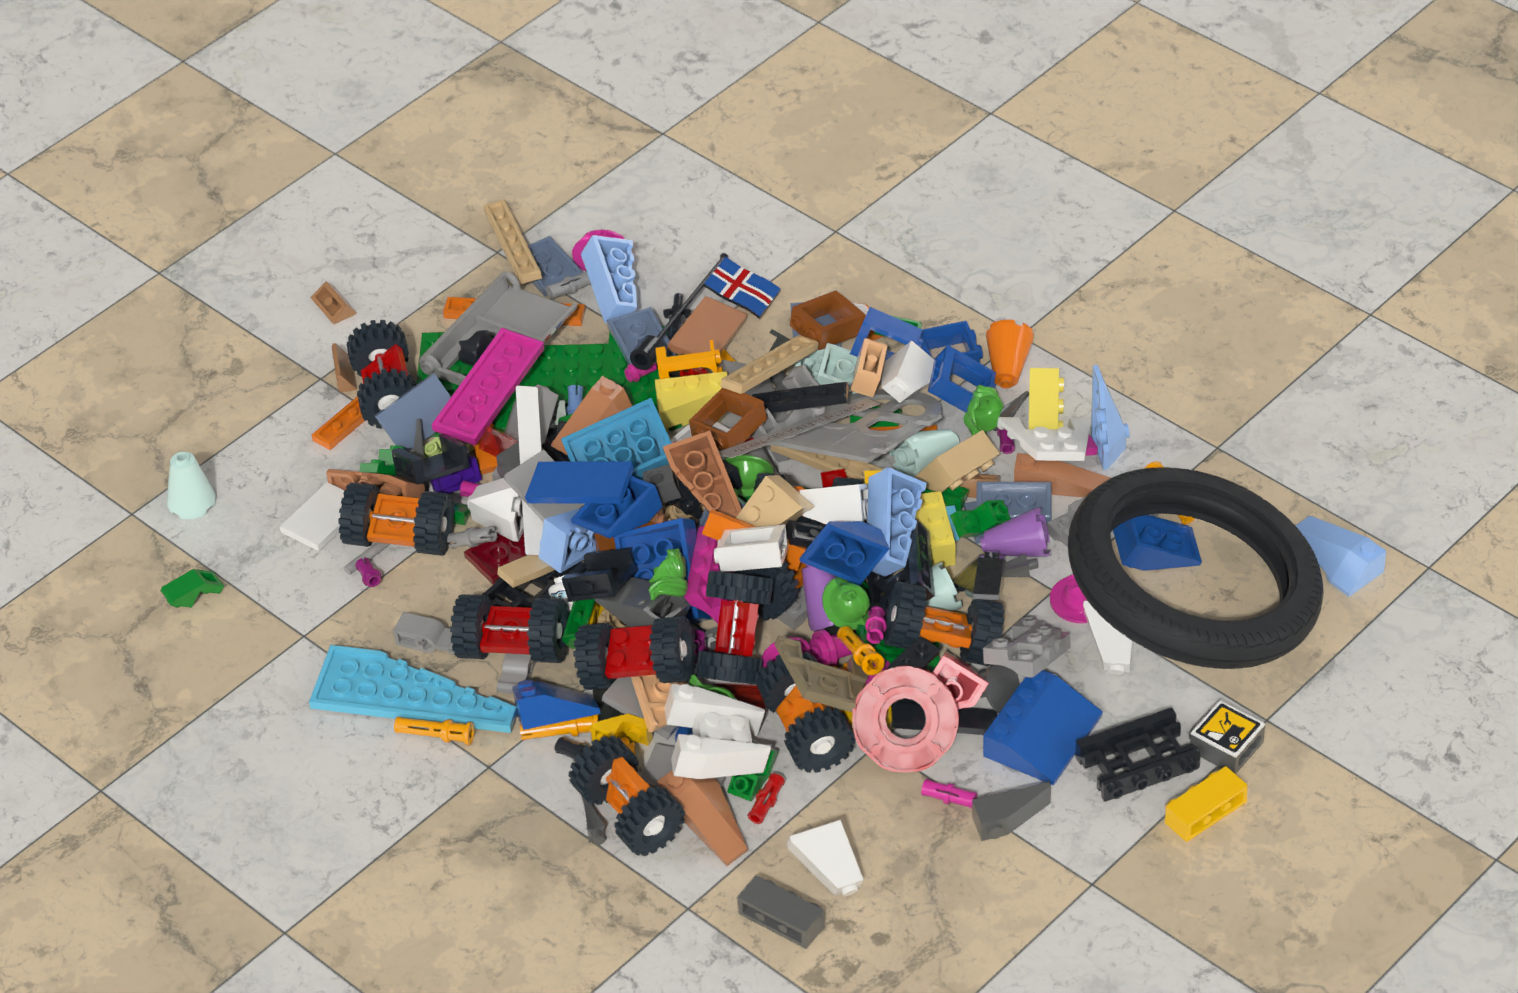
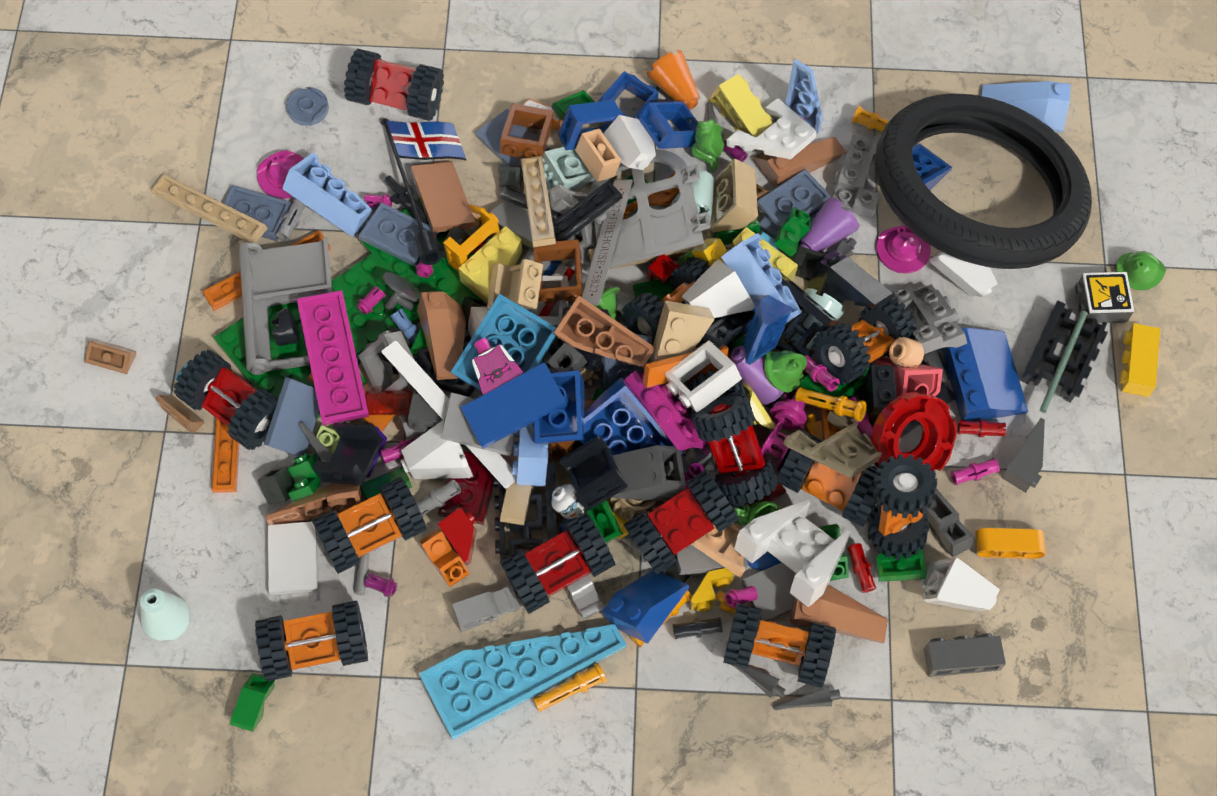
camera: 45 degrees left, 20 degrees up
bright green hair [648,549,688,601] -> none
none -> plate [255,600,368,681]
none -> pearl dark grey panel [257,466,295,505]
none -> sand blue tile [286,87,329,126]
none -> black plate [344,49,444,121]
none -> dark pink pin [357,286,385,315]
none -> dark pink pin [364,194,393,208]
none -> dark grey shield [383,272,421,311]
none -> orange slope [419,528,470,587]
none -> red slope [438,507,477,565]
none -> torso [472,338,523,395]
none -> tan panel [487,259,543,310]
none -> dark pink pin [725,585,758,608]
none -> light yellow hat [743,382,775,431]
none -> dark grey piece [773,686,841,710]
none -> pearl dark grey panel [793,246,824,281]
none -> black plate [868,454,937,560]
none -> green wing [875,549,927,582]
none -> light nougat head [889,337,924,367]
none -> dark grey slope [926,488,973,557]
none -> red pin [957,419,1006,438]
none -> light orange beam [975,528,1046,559]
none -> sand green axle [1040,311,1088,413]
none -> bright green helmet [1116,251,1166,290]

